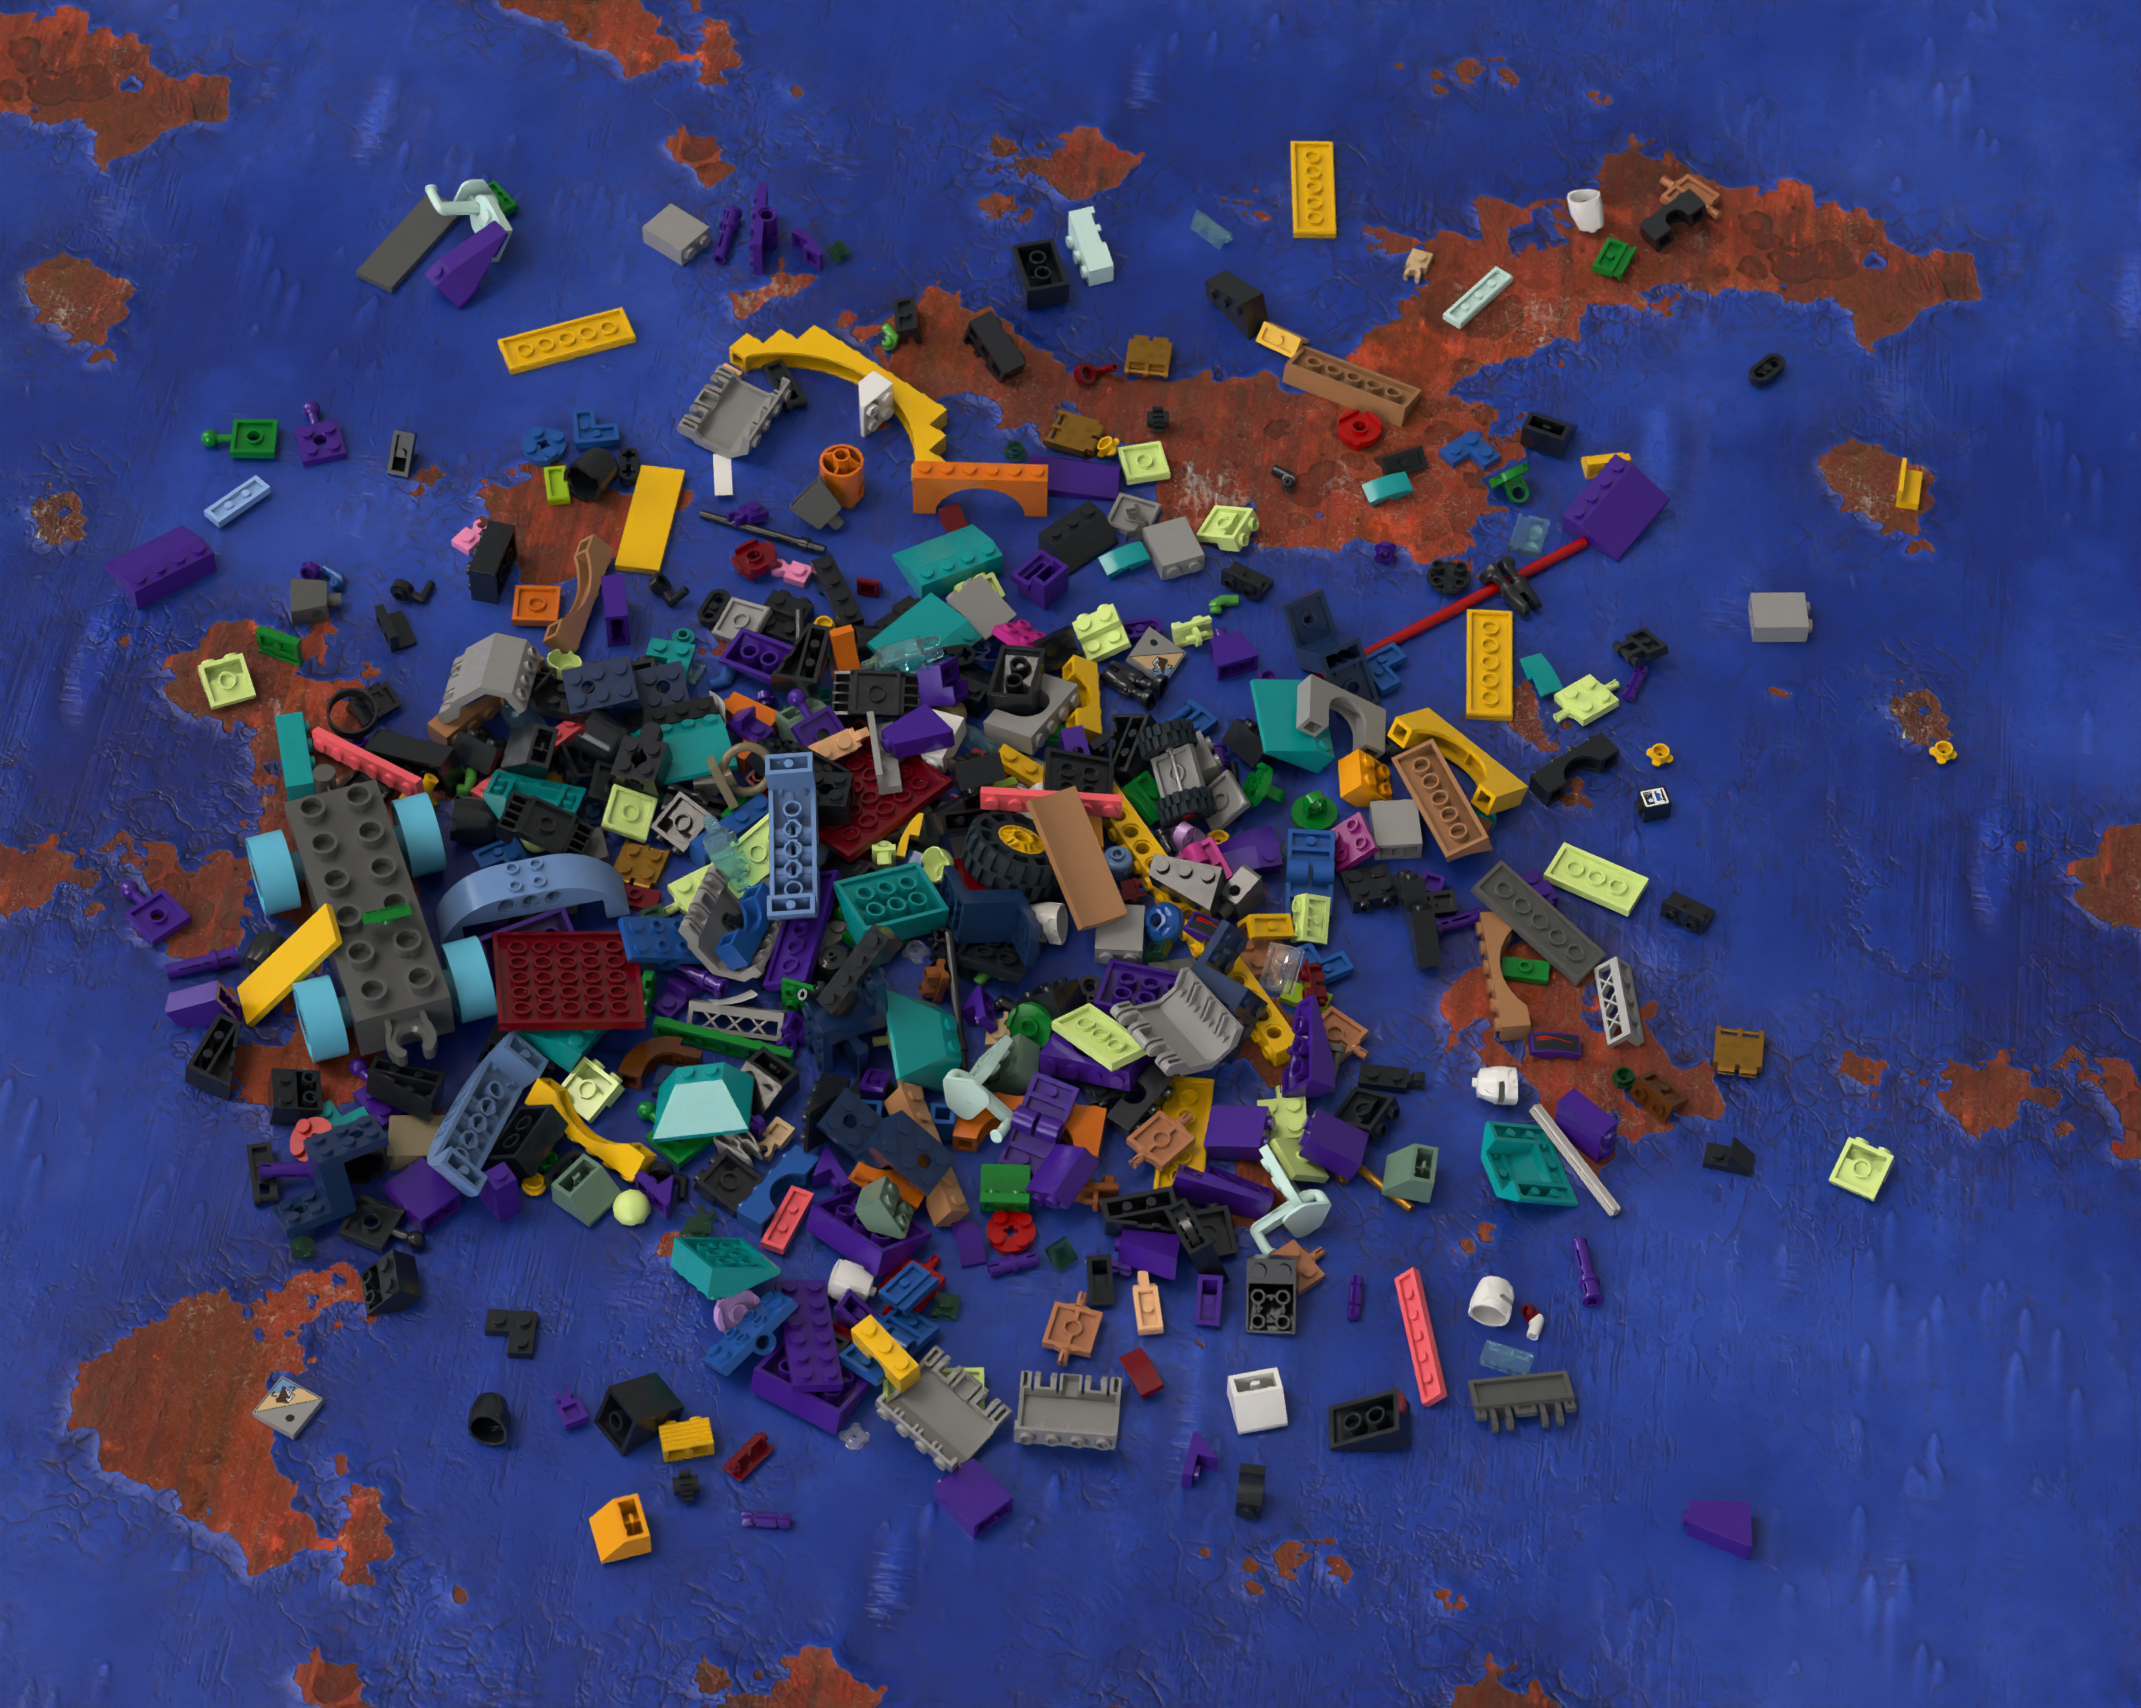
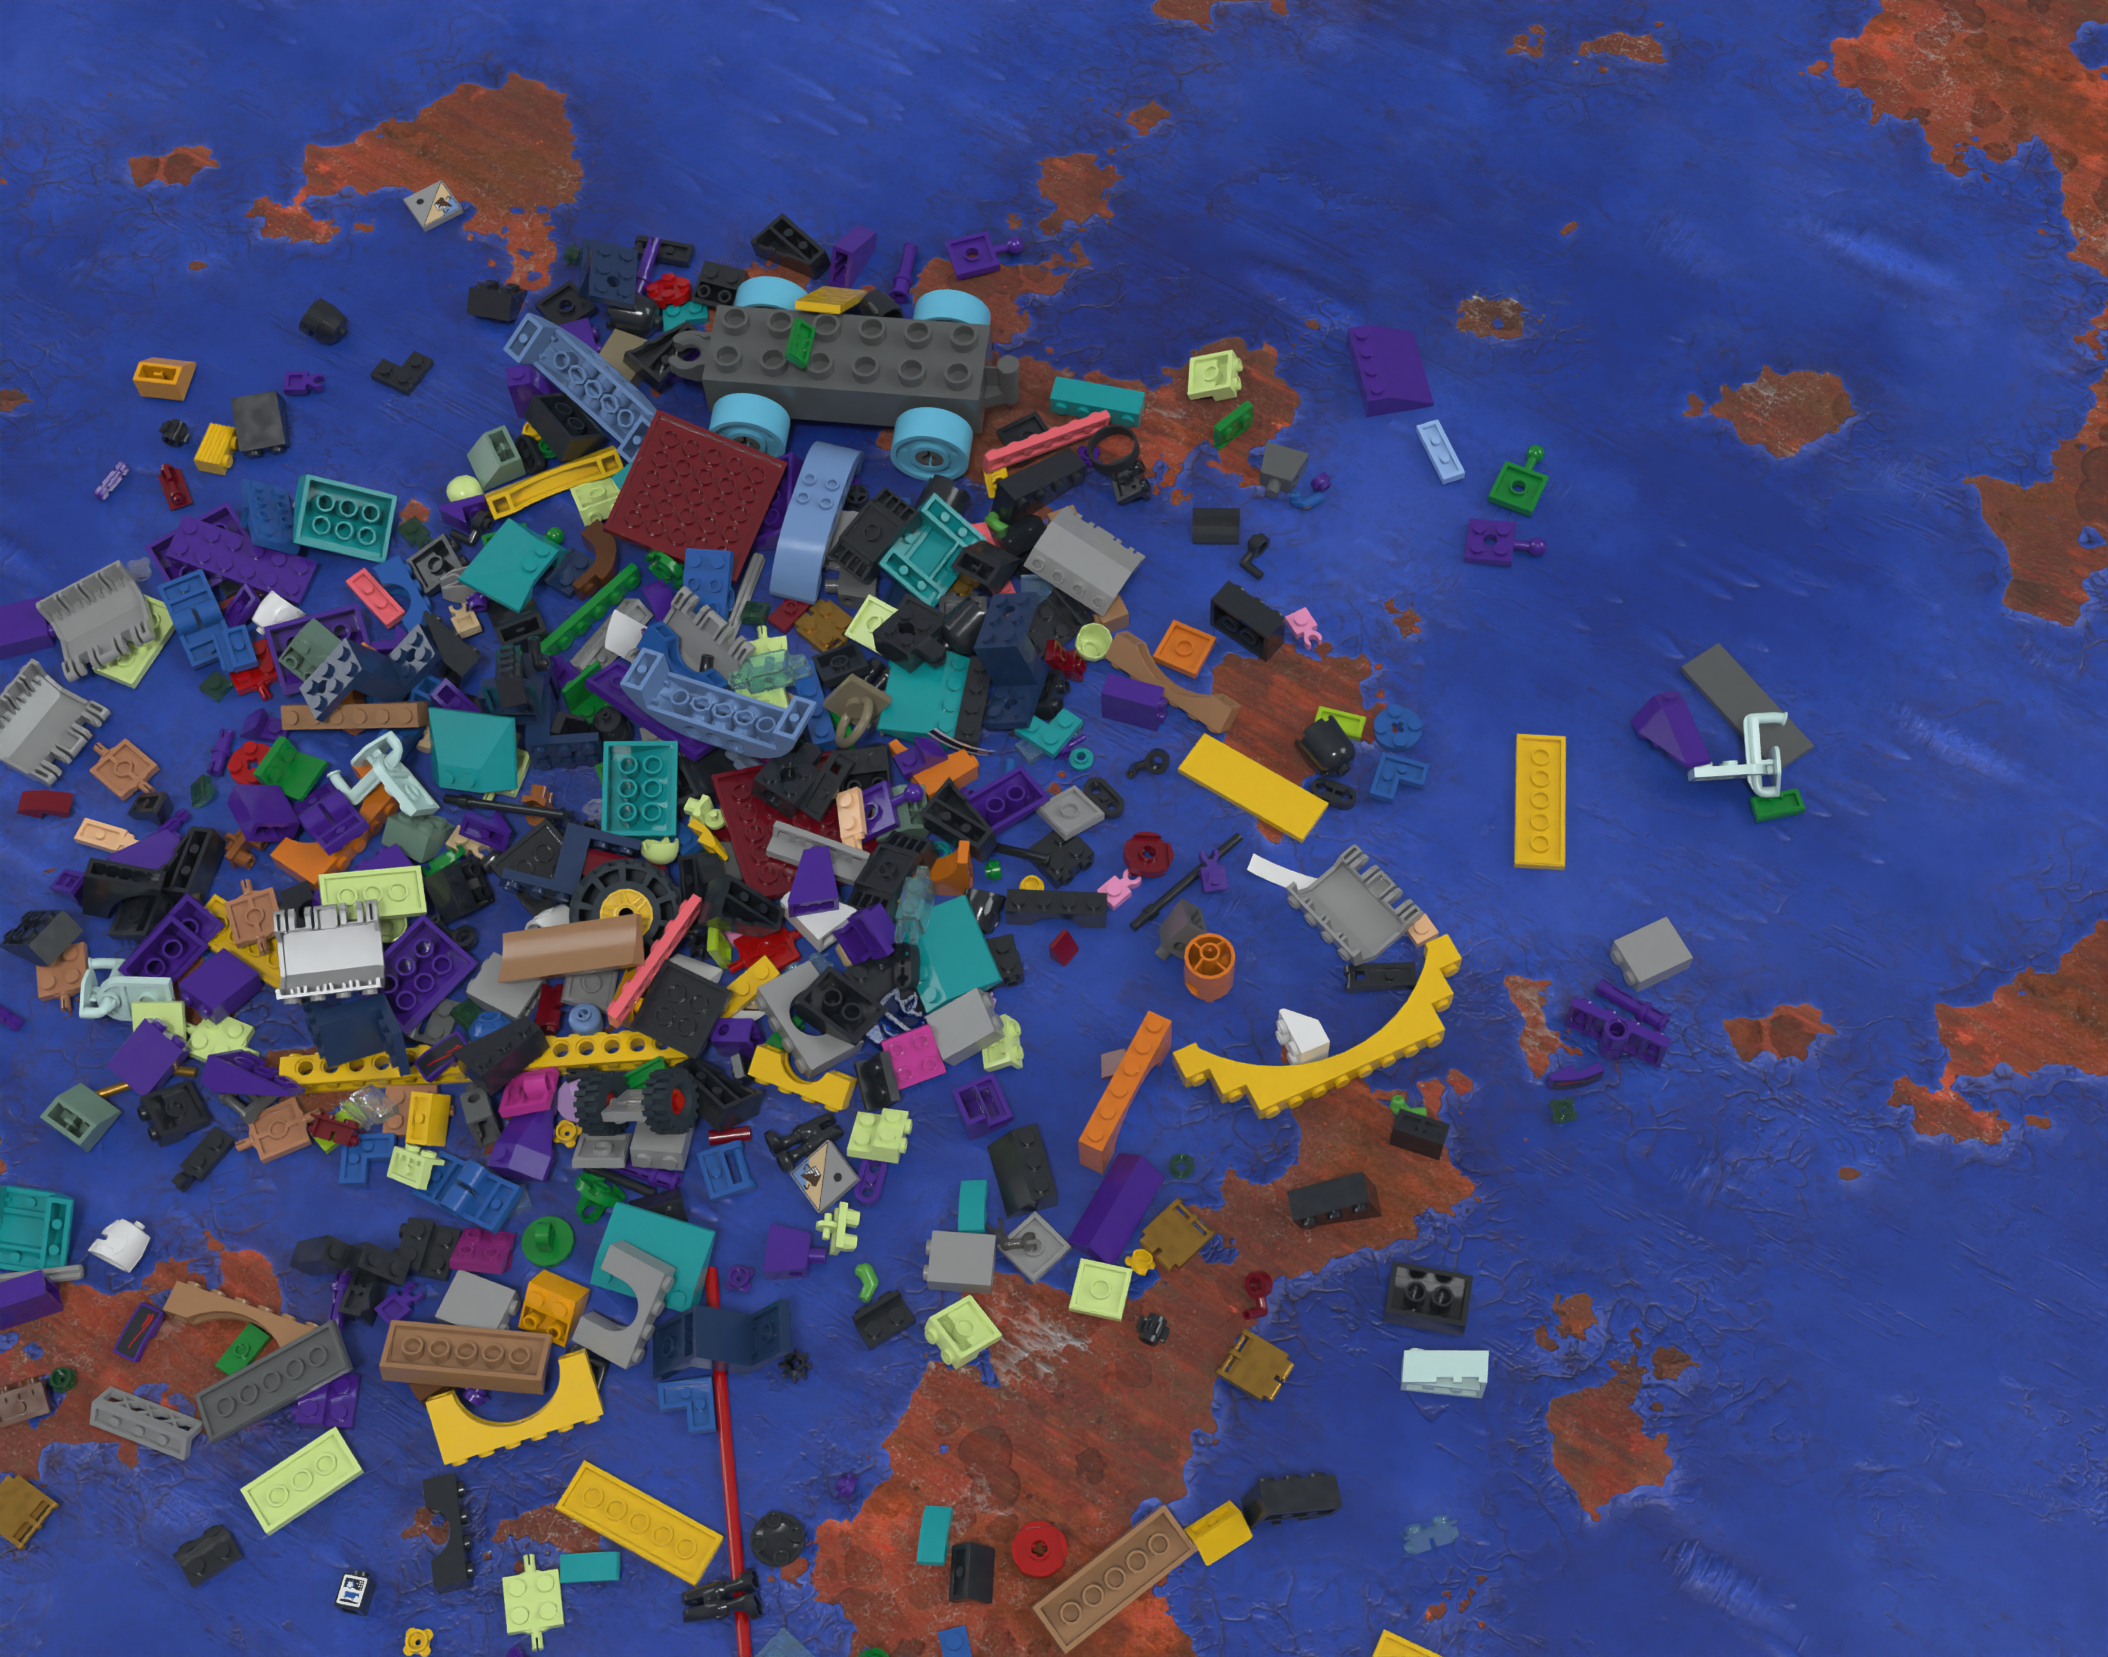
camera: 120 degrees right, 10 degrees up
black slope [387,429,418,477] -> none
yellow arch [851,1314,921,1394] -> none
teal slope [892,524,1003,600] -> none
black arm [1271,464,1296,490] -> none

